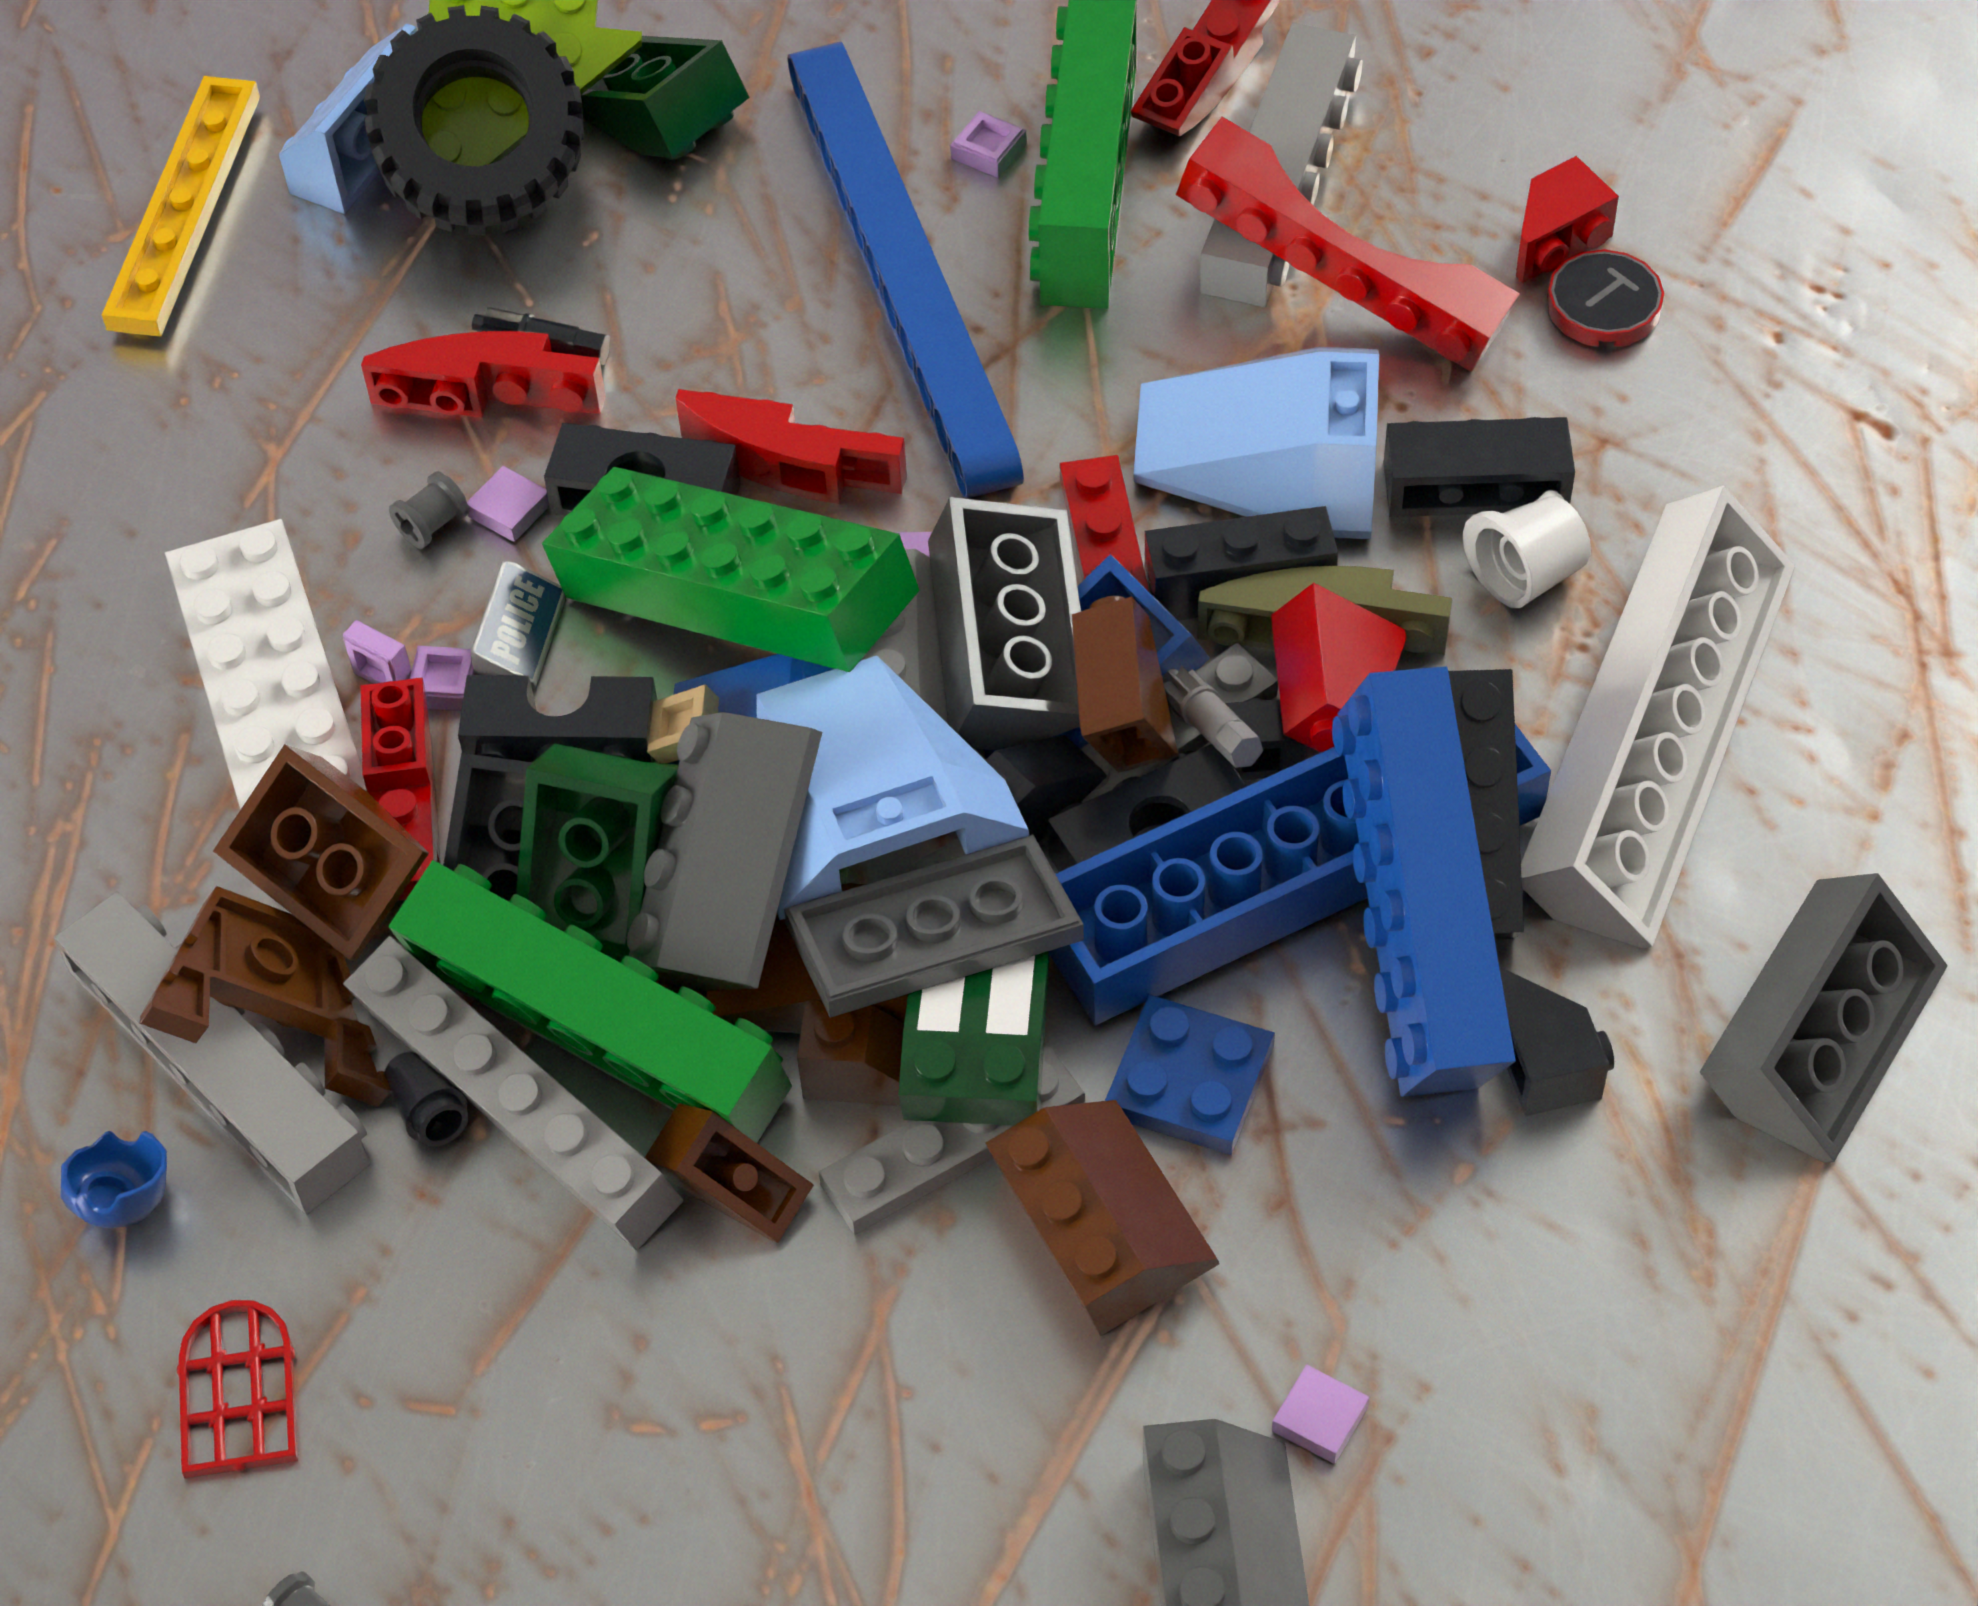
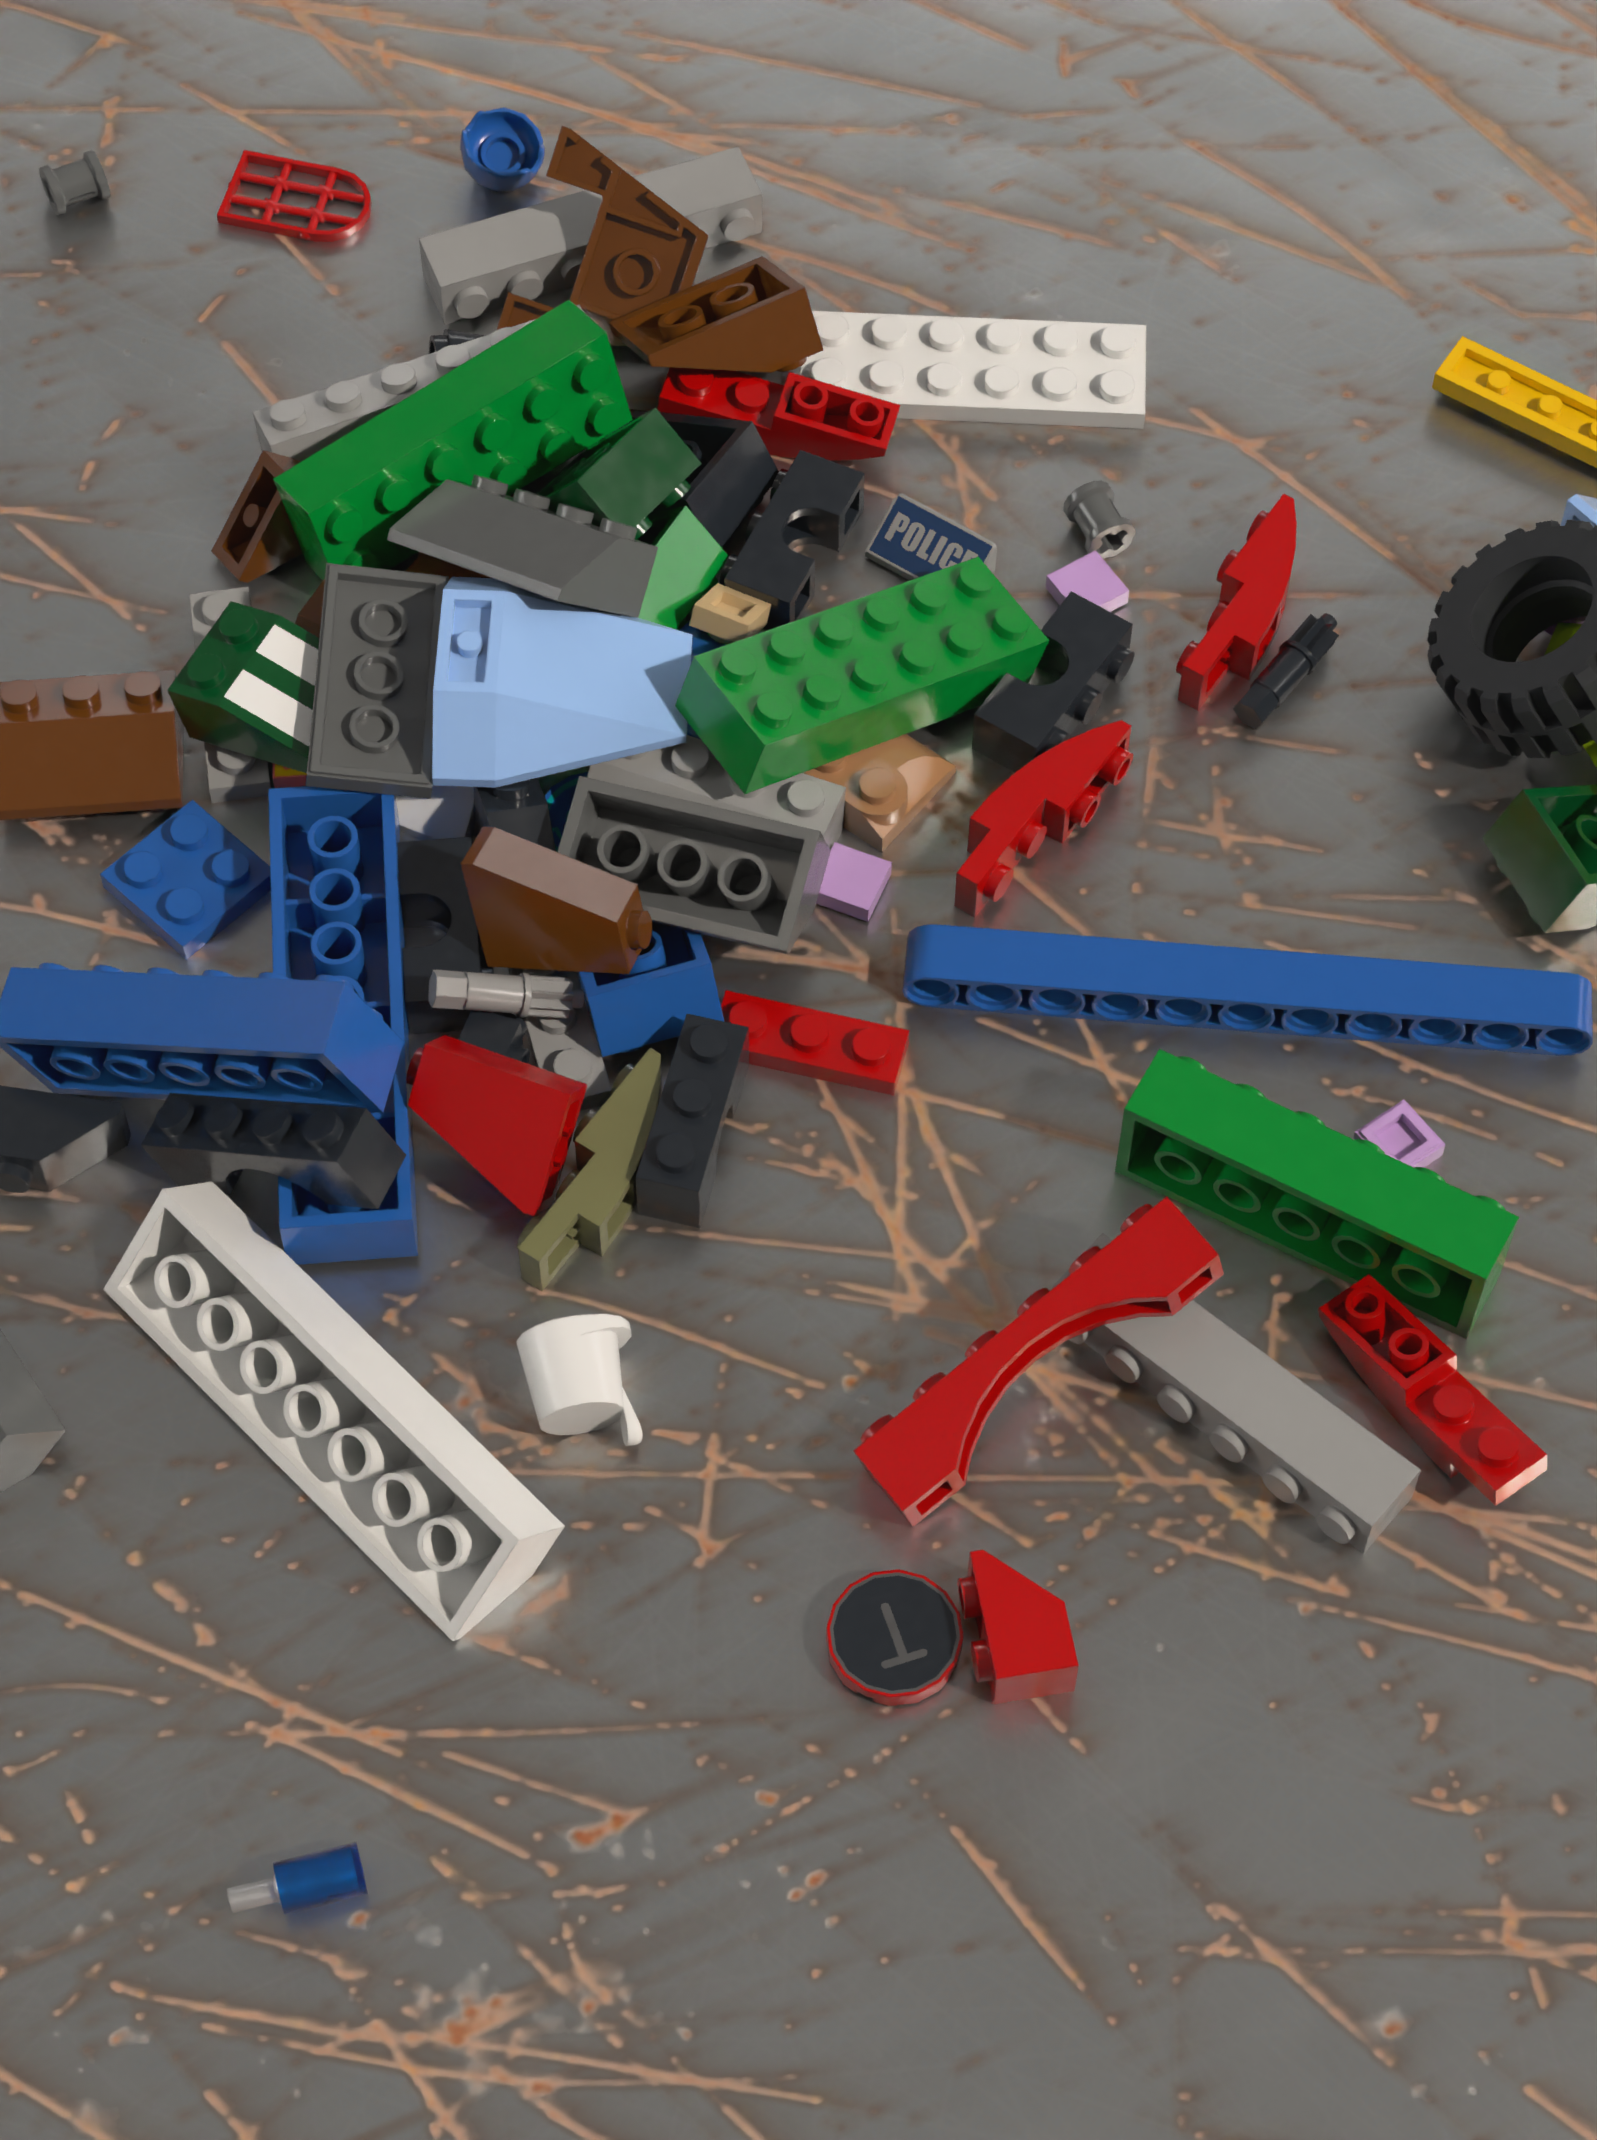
camera: 110 degrees right, 5 degrees up
lavender tile [343,620,412,684] -> none
lavender tile [410,646,475,711] -> none
light blue wedge [1133,347,1379,539] -> none
black brick [1383,417,1575,517] -> none

